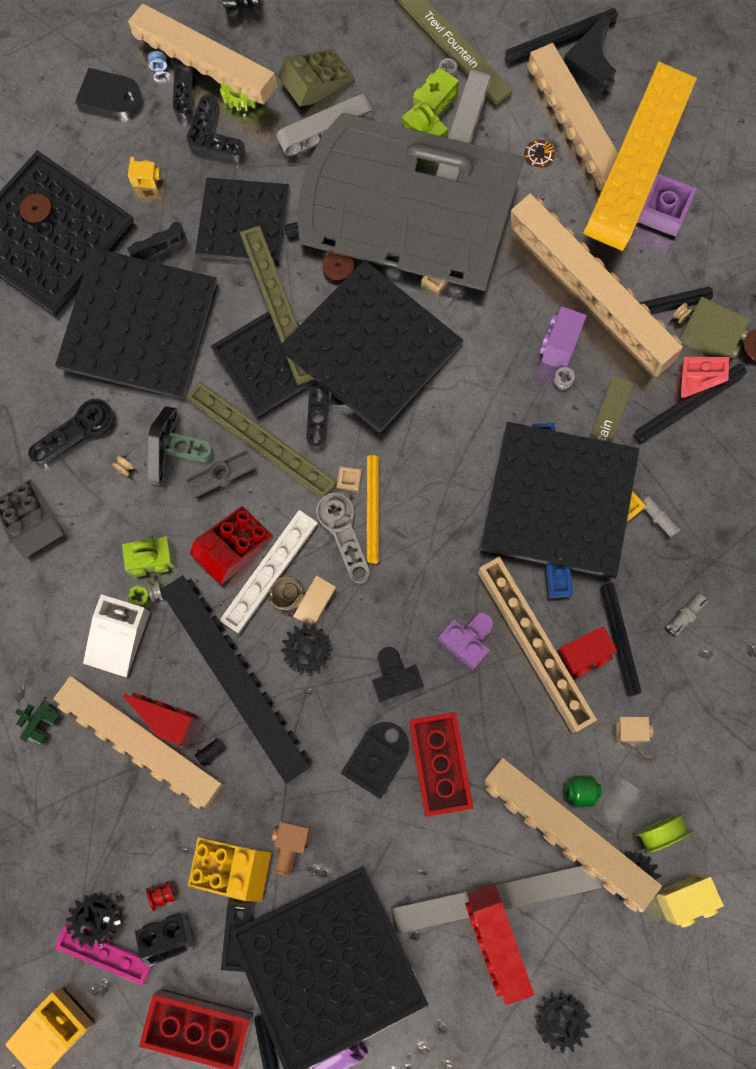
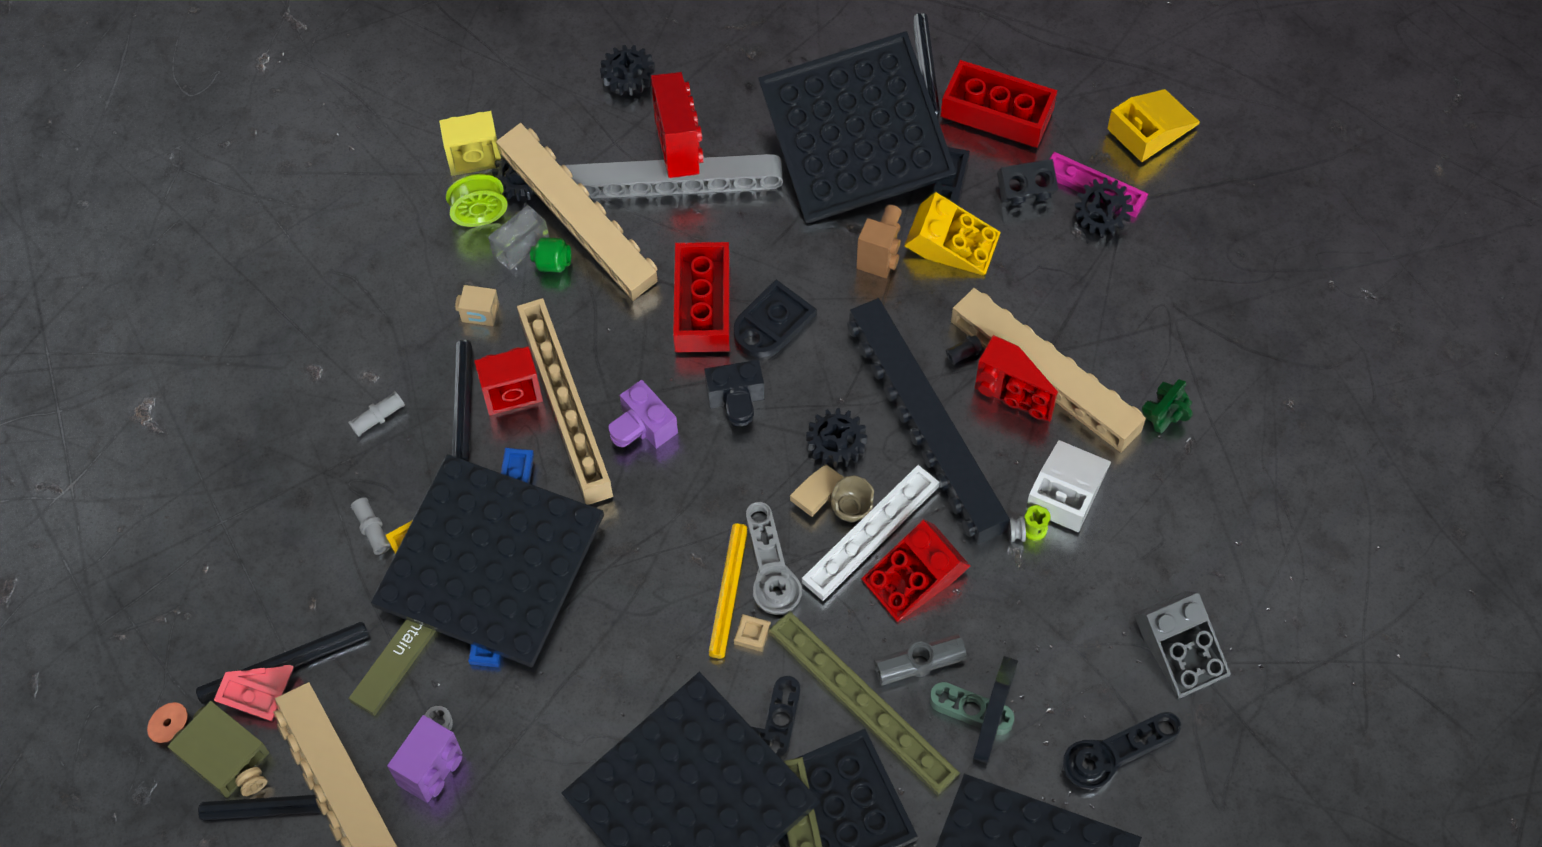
camera: 175 degrees left, 15 degrees down
tan bush [112,456,134,476] -> none
lime brick [122,536,175,577] -> none
red bush [146,881,176,911] -> none

